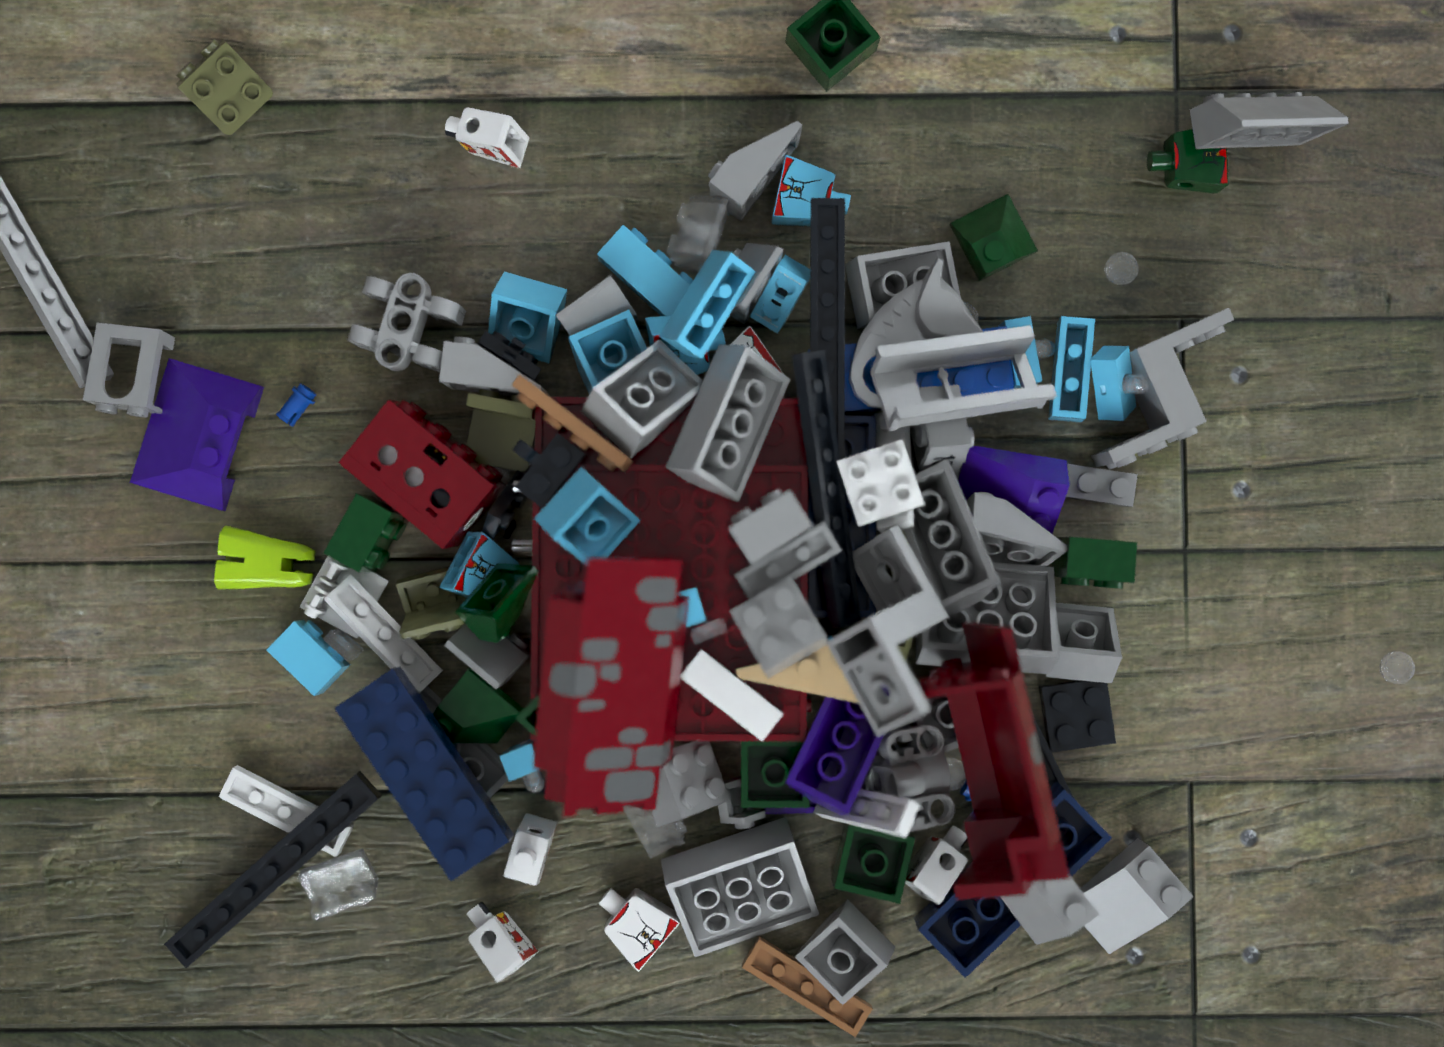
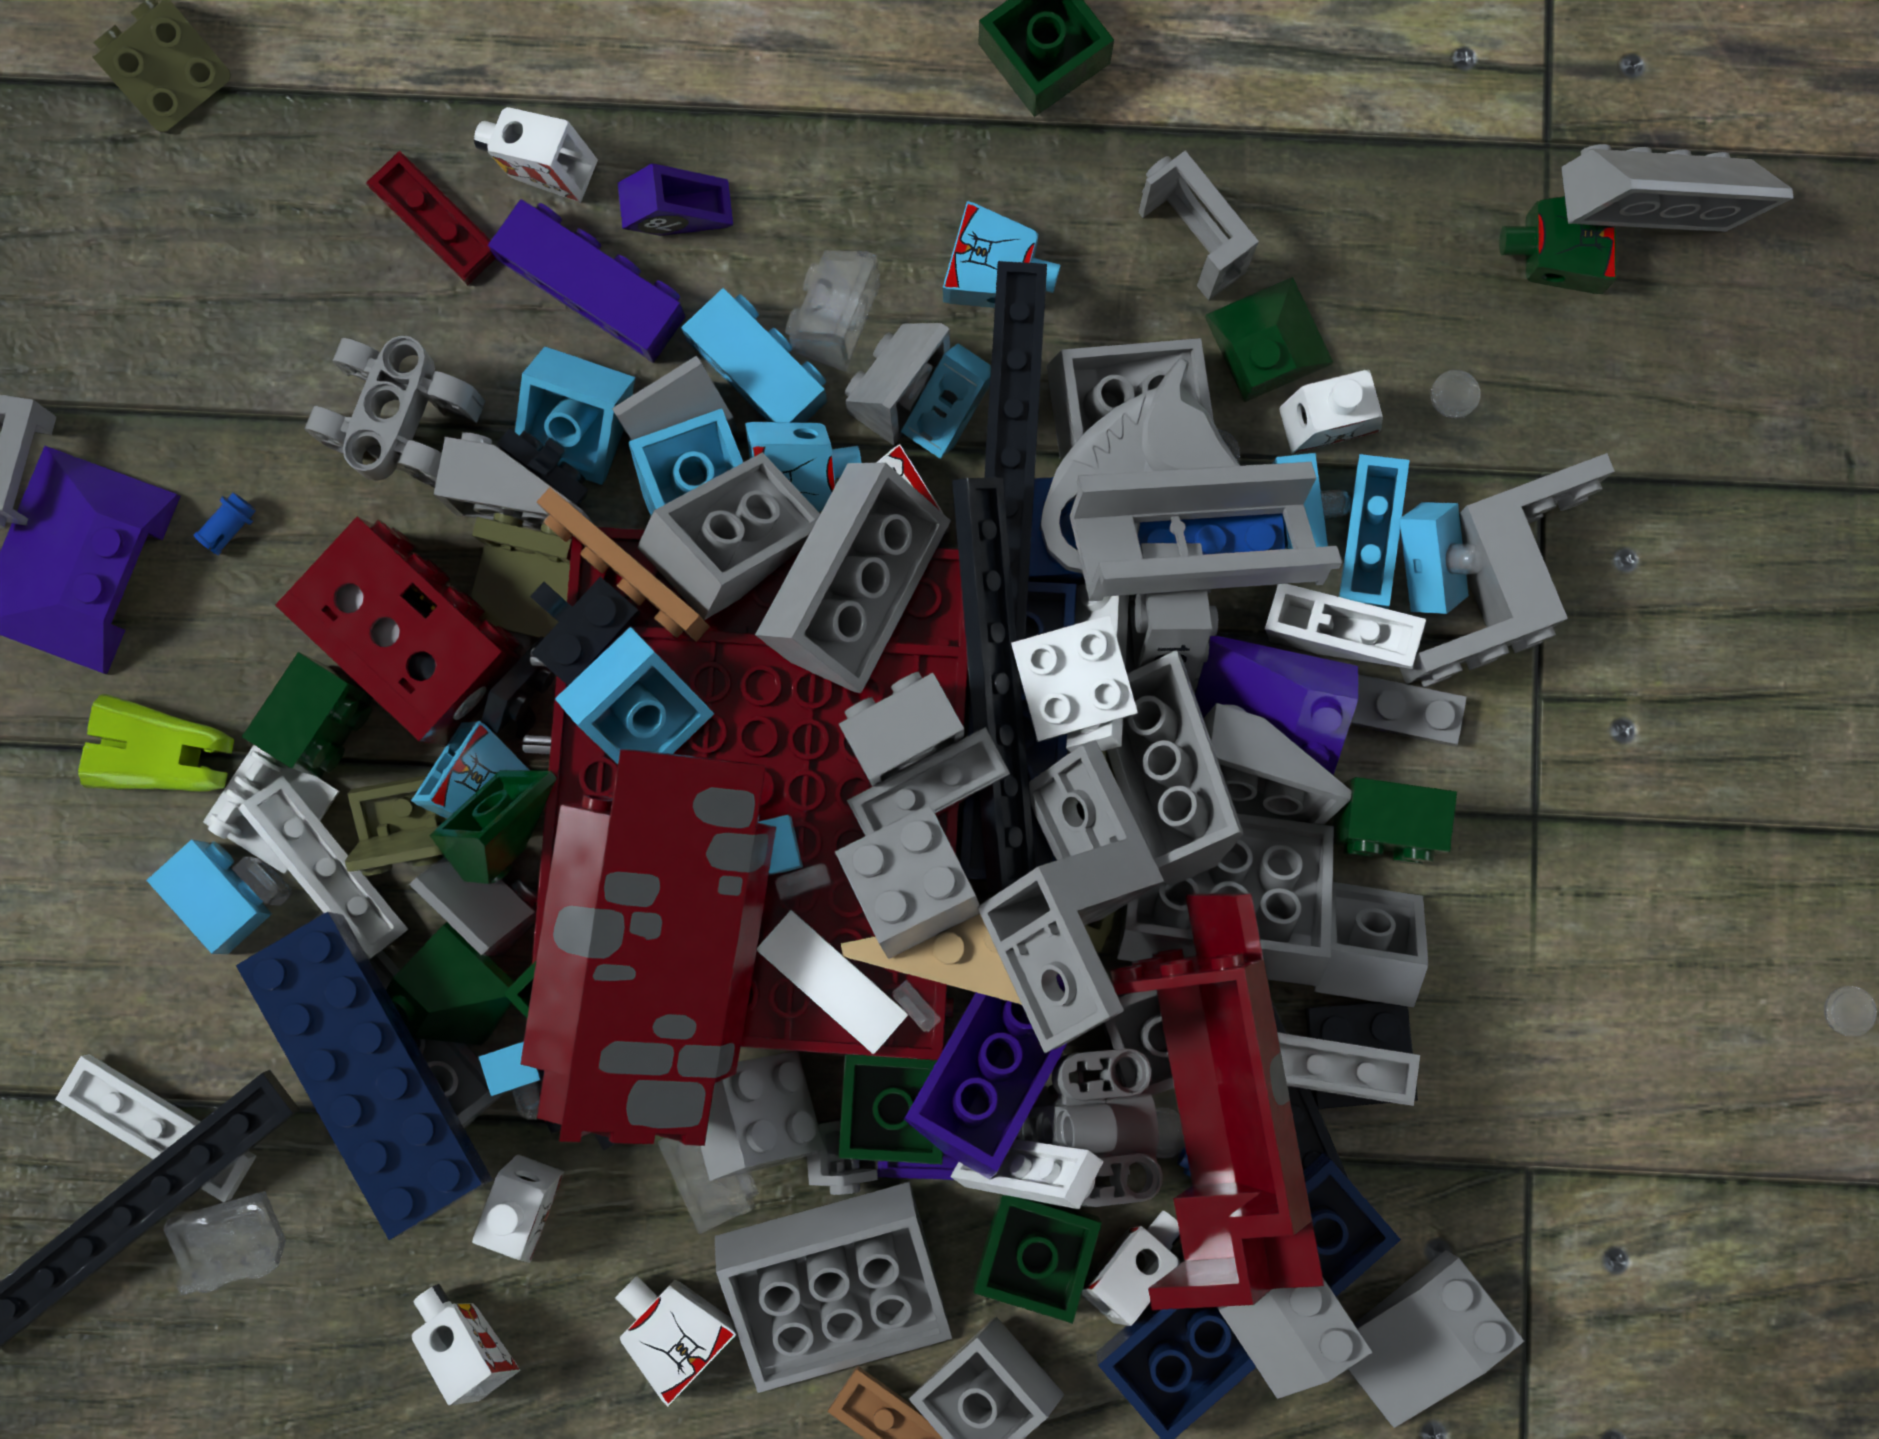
camera: 10 degrees right, 5 degrees down
medium azure brick [659,250,756,359] -> none
light grey slope [708,121,802,221] -> none
none -> dark red tile [366,151,496,286]
none -> dark purple brick [488,199,686,363]
none -> dark purple slope [618,163,733,236]
none -> clear tile [893,980,942,1032]
none -> light grey panel [1138,150,1259,301]
none -> white slope [1265,584,1426,669]
none -> white tile [1277,1032,1420,1106]
none -> white torso [1279,370,1383,454]

